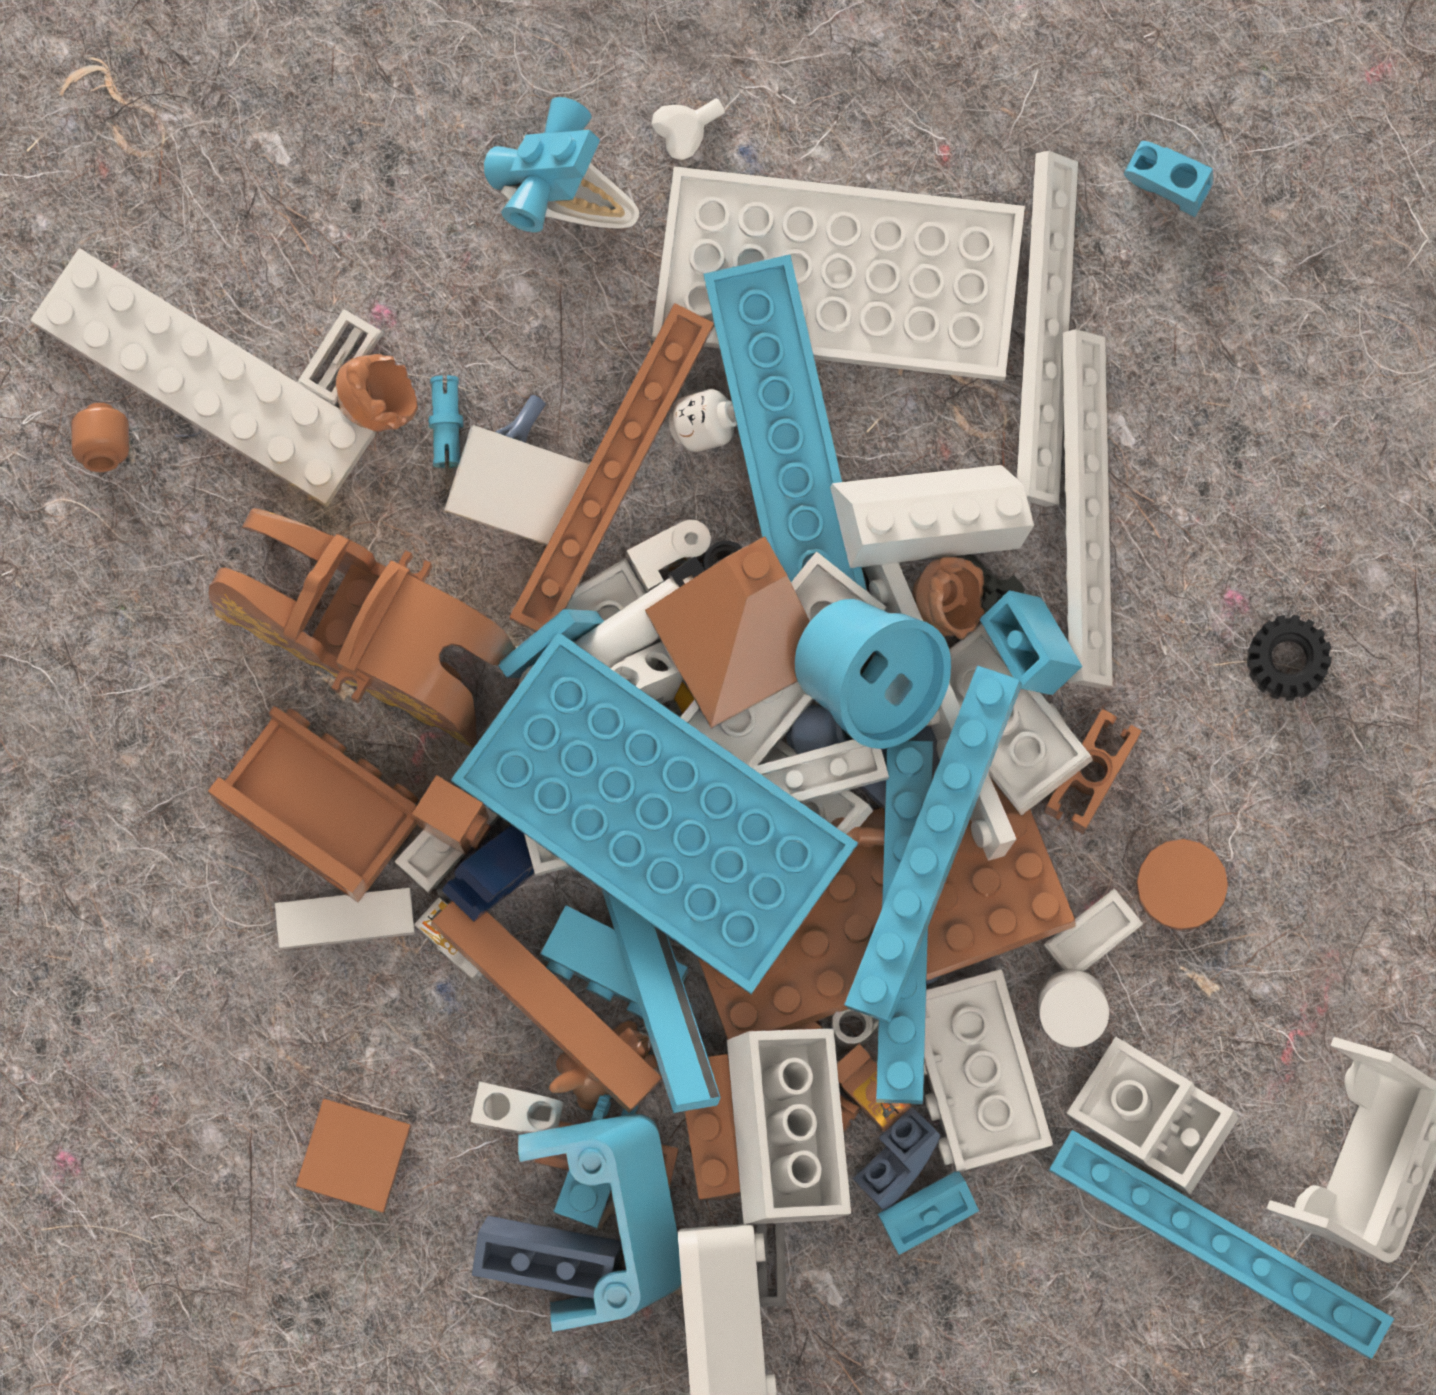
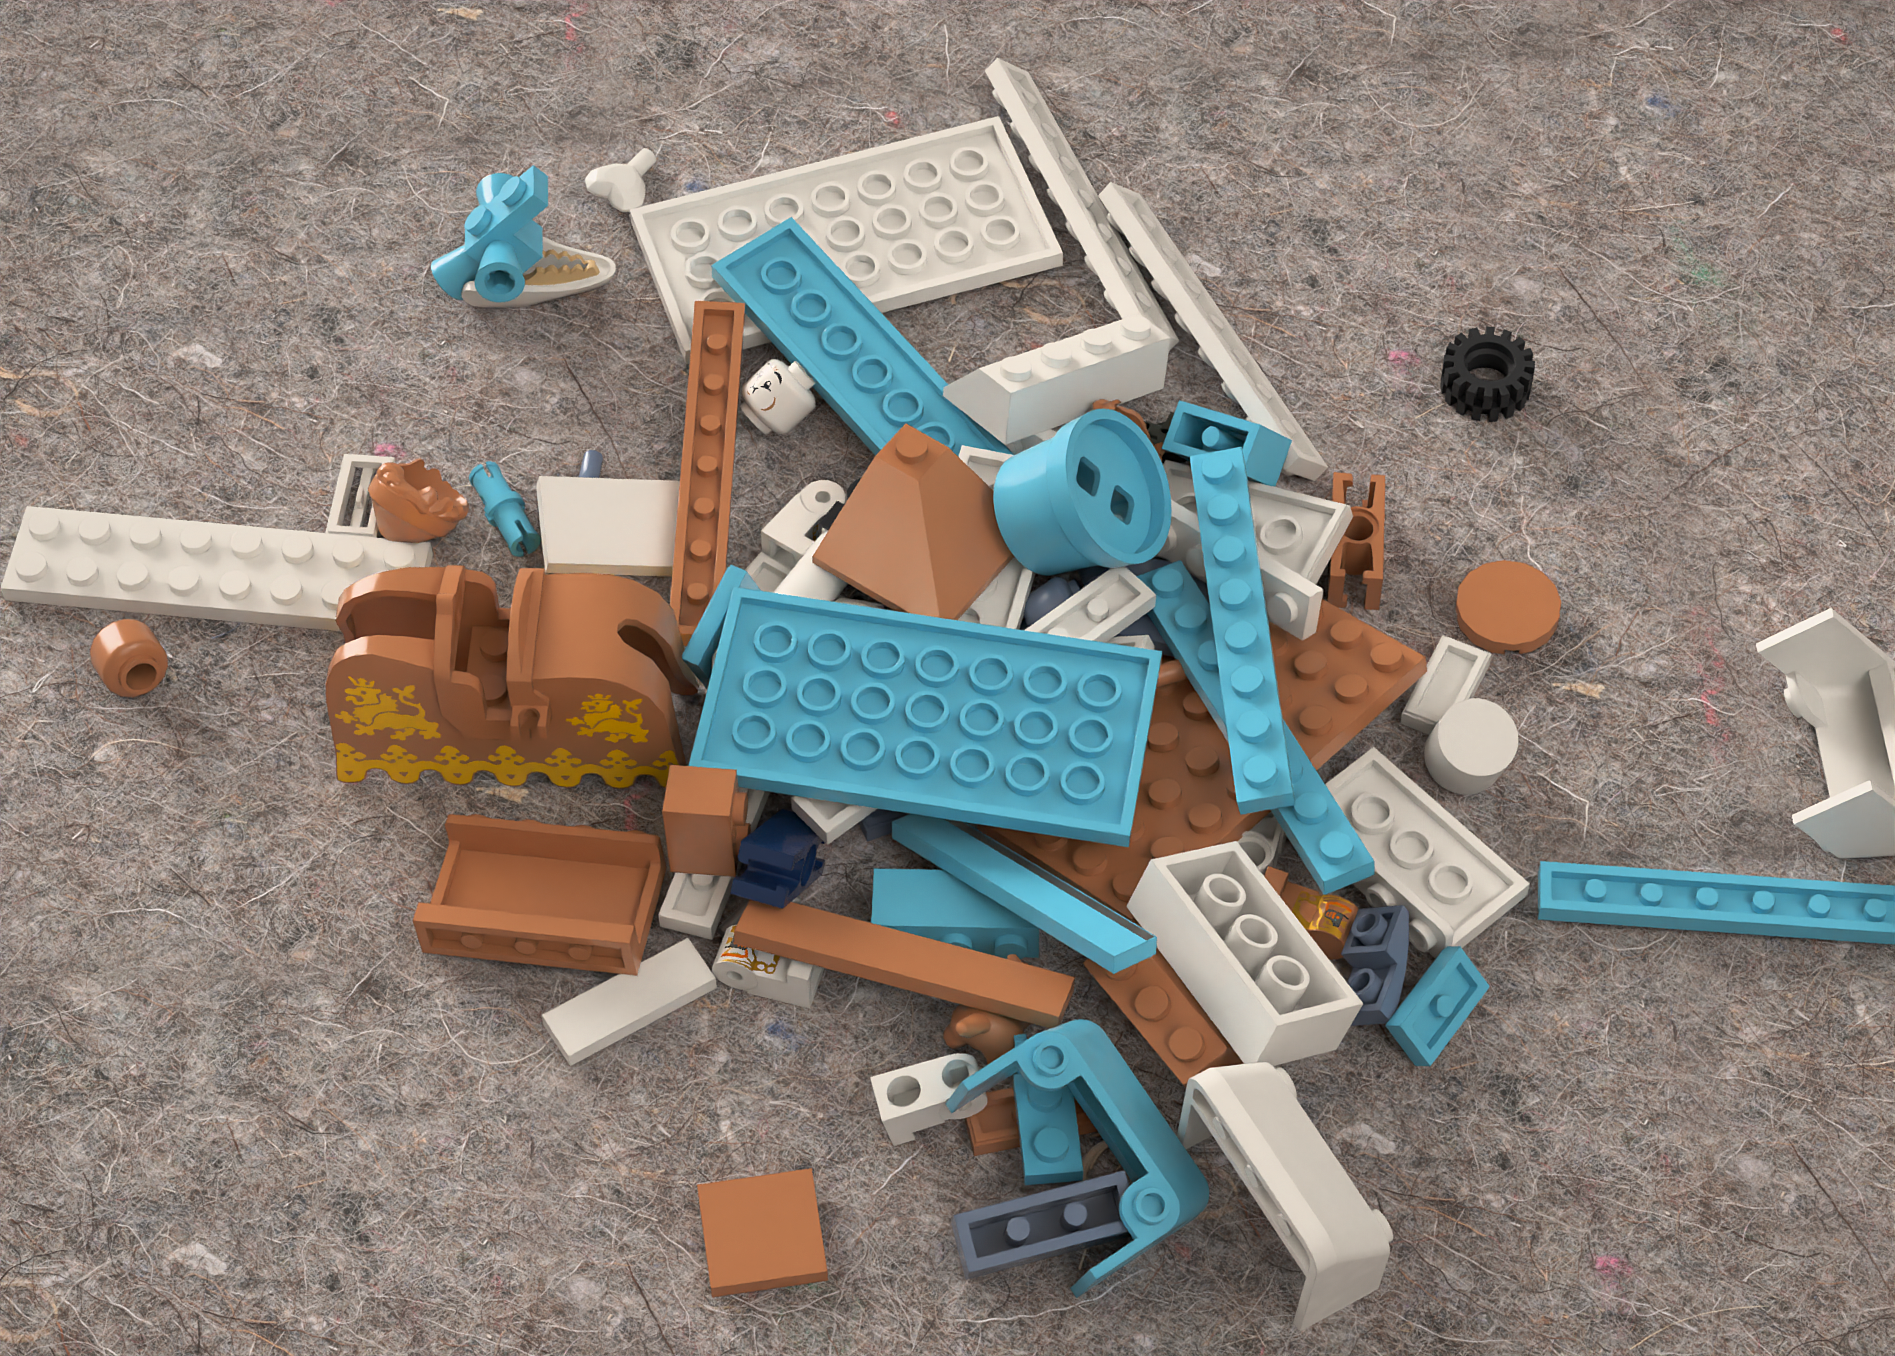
camera: 30 degrees left, 25 degrees down
white slope [1067,1037,1239,1195] -> none
medium azure leg [1124,141,1213,217] -> none

